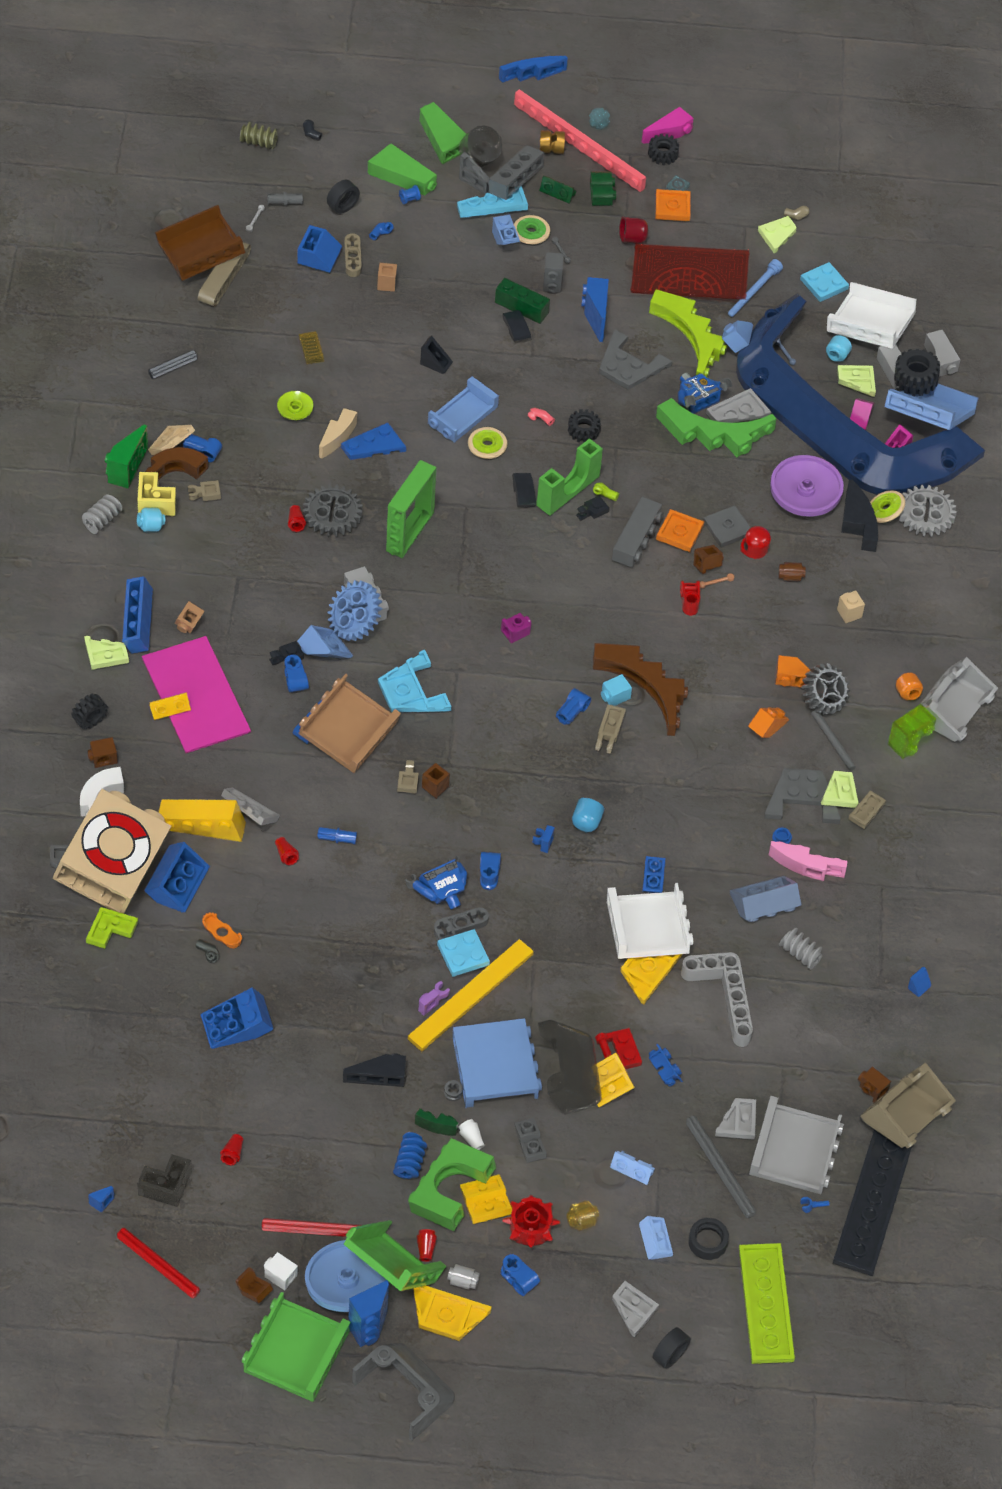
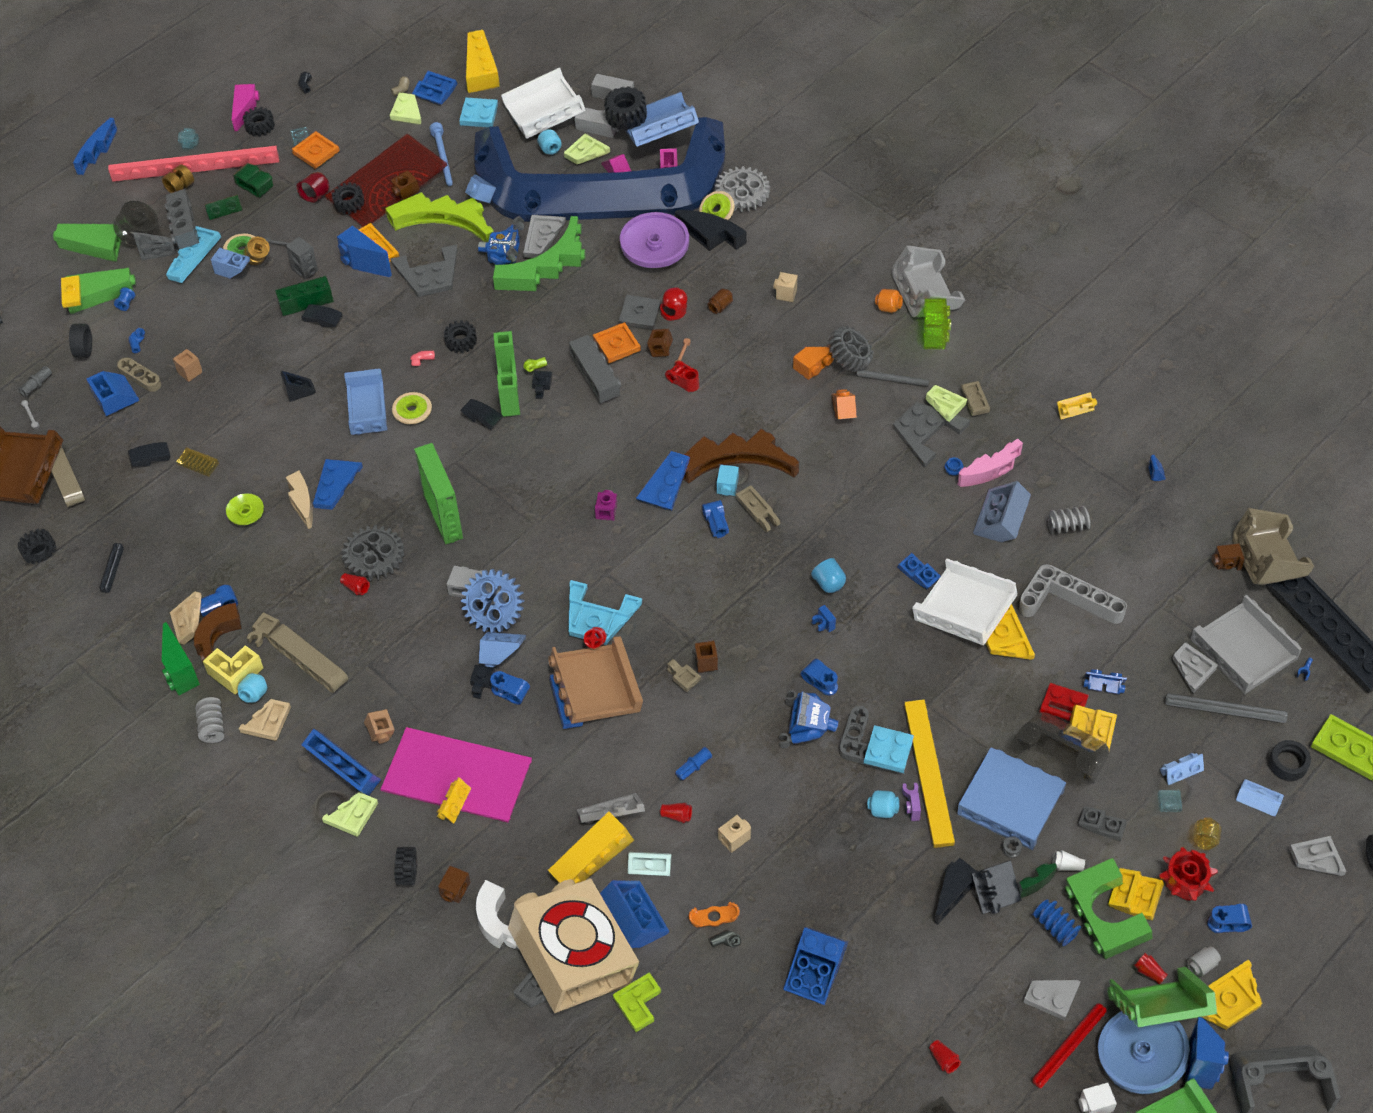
camera: 45 degrees left, 0 degrees up
none -> black tyre [17,528,56,564]
none -> yellow plate [61,275,81,308]
none -> black slope [128,442,170,467]
none -> tan wing [239,699,291,741]
none -> pearl gold wheel [243,236,270,265]
none -> dark tan beam [267,624,348,693]
none -> black arm [298,71,312,94]
none -> black tyre [332,182,365,214]
none -> light orange tile [359,223,399,262]
none -> reddish brown brick [391,170,420,201]
none -> blue slope [412,71,458,105]
none -> yellow wedge [466,30,500,93]
none -> red wheel [584,627,607,649]
none -> light aqua slope [628,852,671,876]
none -> blue wing [636,451,690,510]
none -> tan brick [718,815,751,853]
none -> medium azure head [867,790,899,818]
none -> hinge [971,860,1022,914]
none -> light grey wing [1023,980,1081,1020]
none -> yellow hinge [1057,392,1097,420]
none -> clear light blue tile [1158,790,1182,812]

